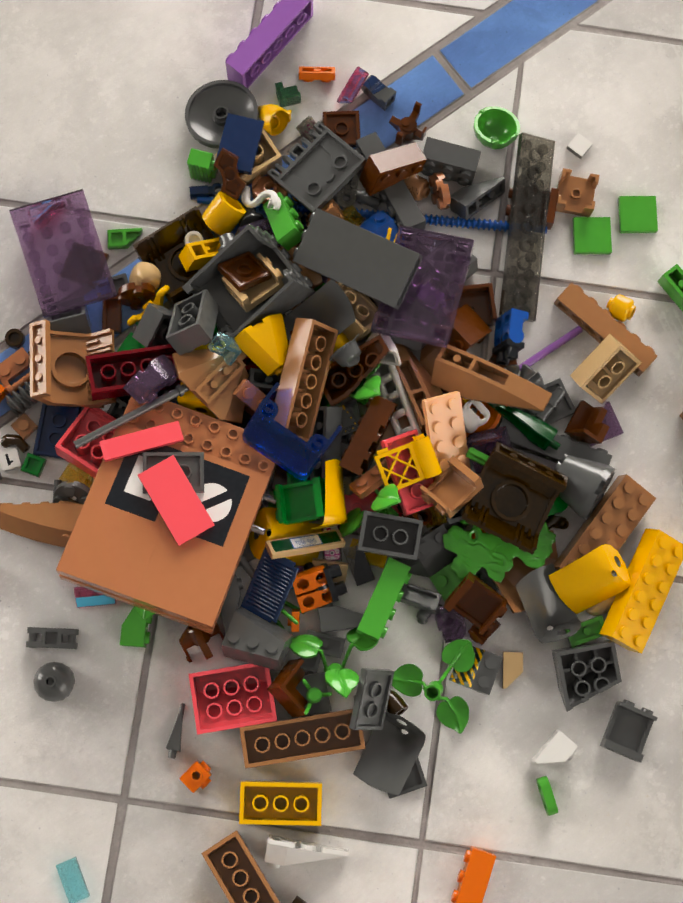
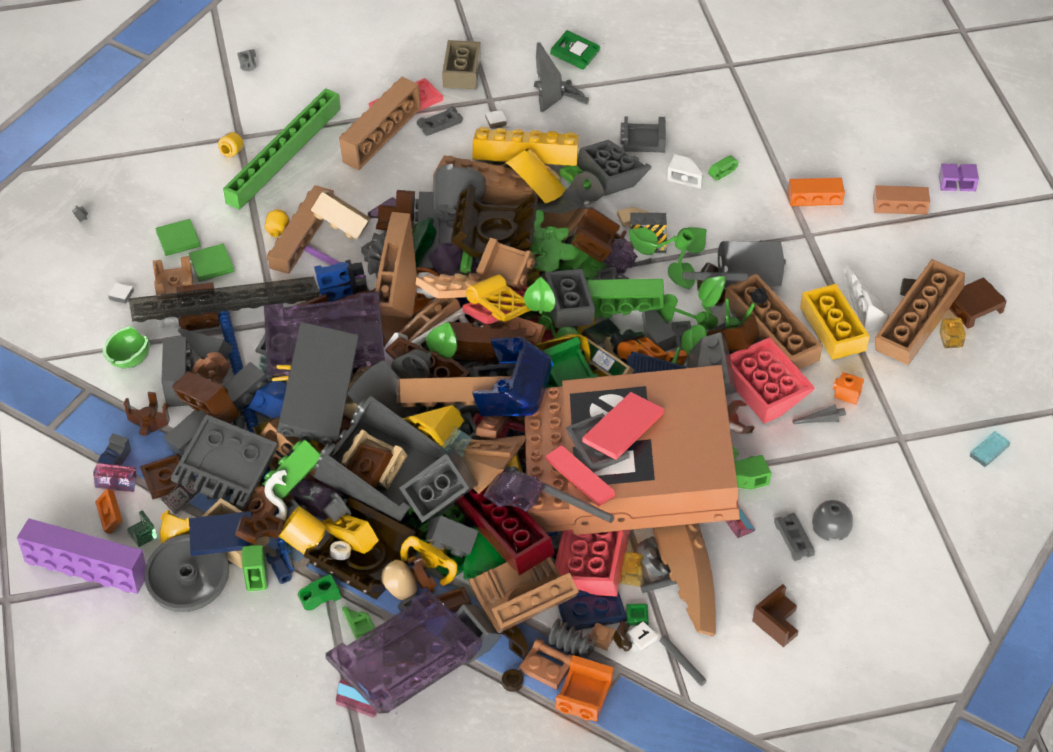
camera: 105 degrees left, 30 degrees down
none -> green leg [298,574,342,610]
none -> black piece [751,288,768,304]

